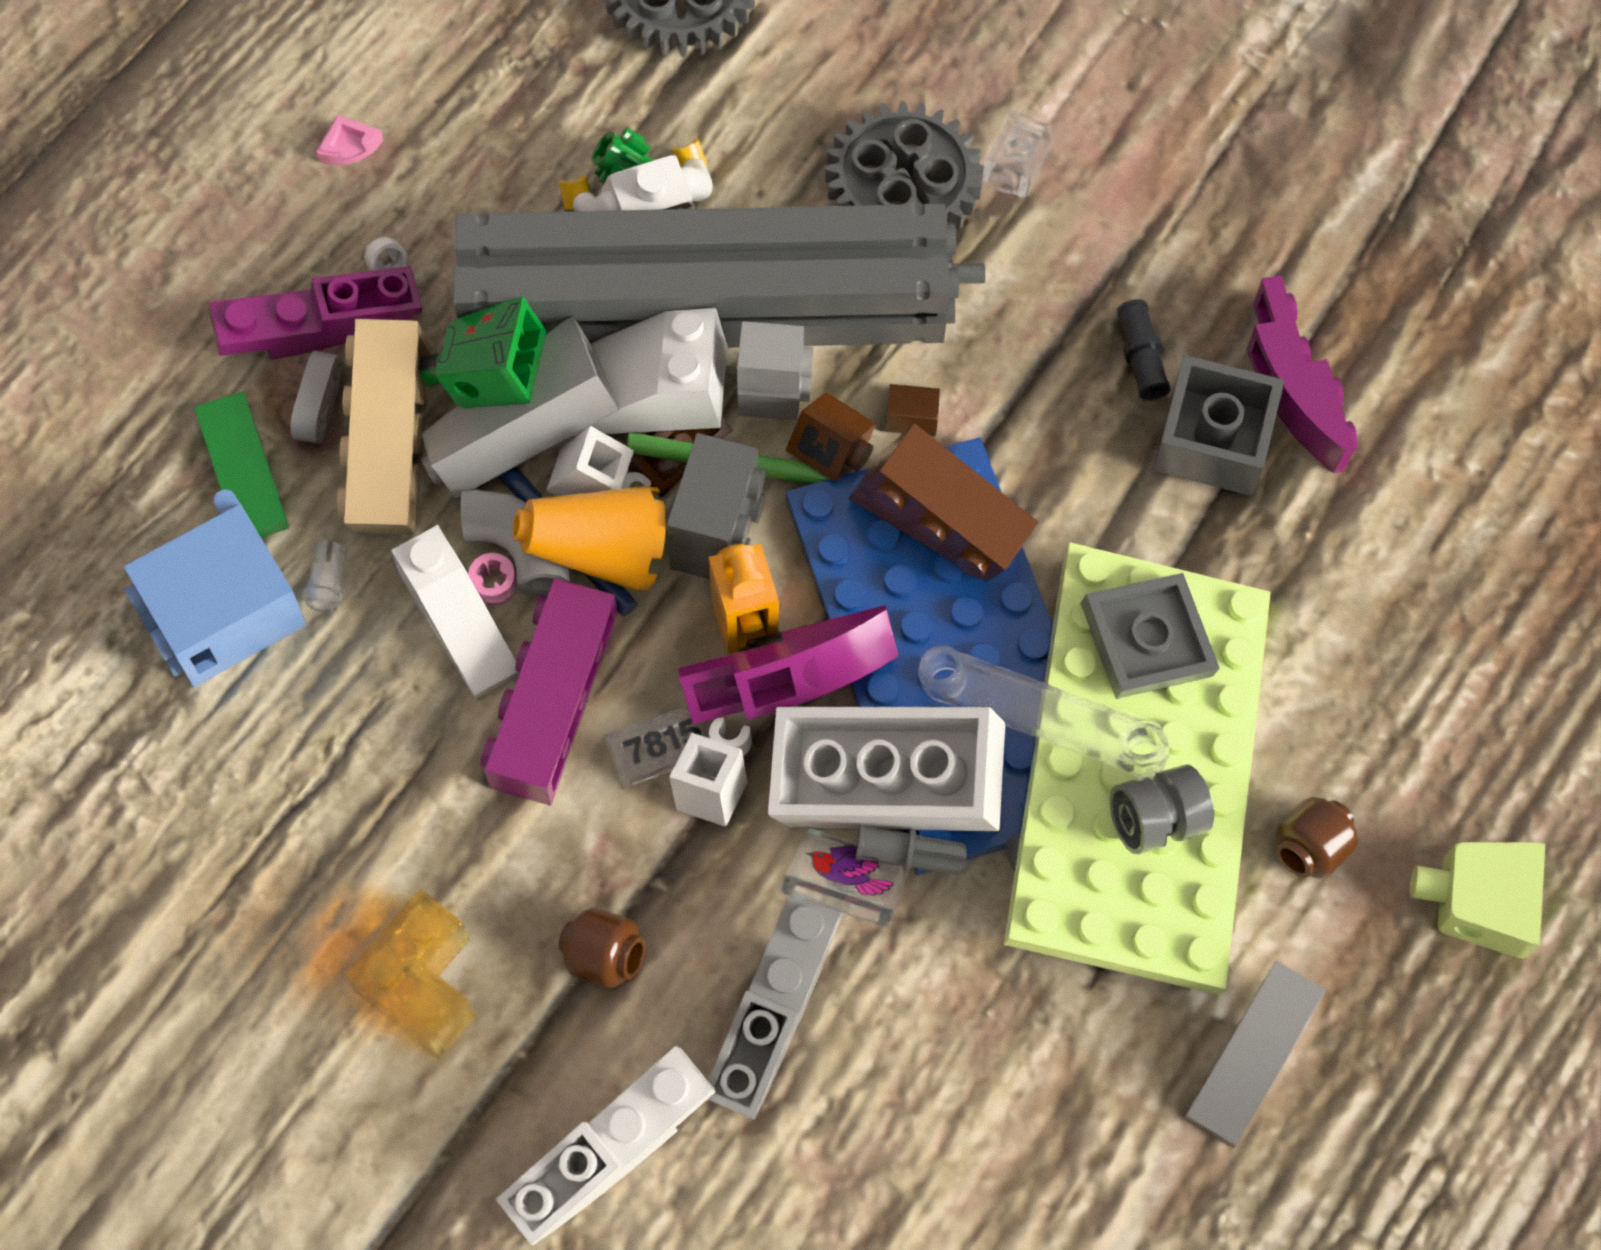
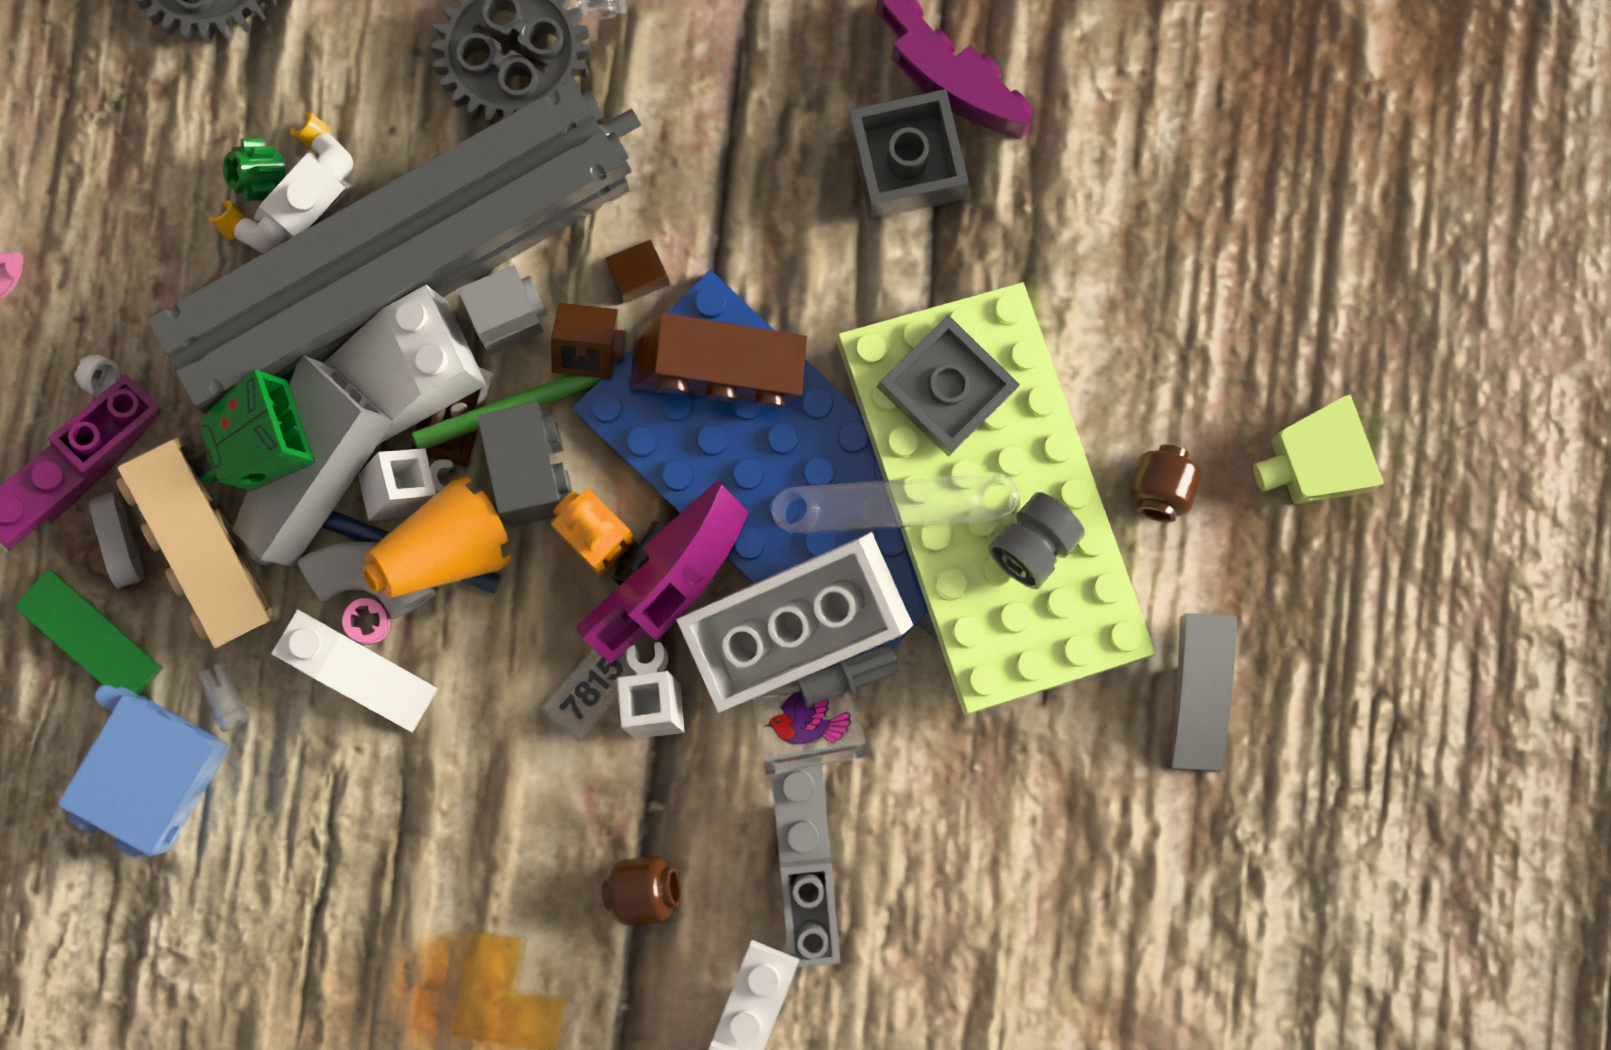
camera: 30 degrees left, 15 degrees up
magenta brick [480,578,618,806] -> none
black pin [1117,299,1171,401] -> none

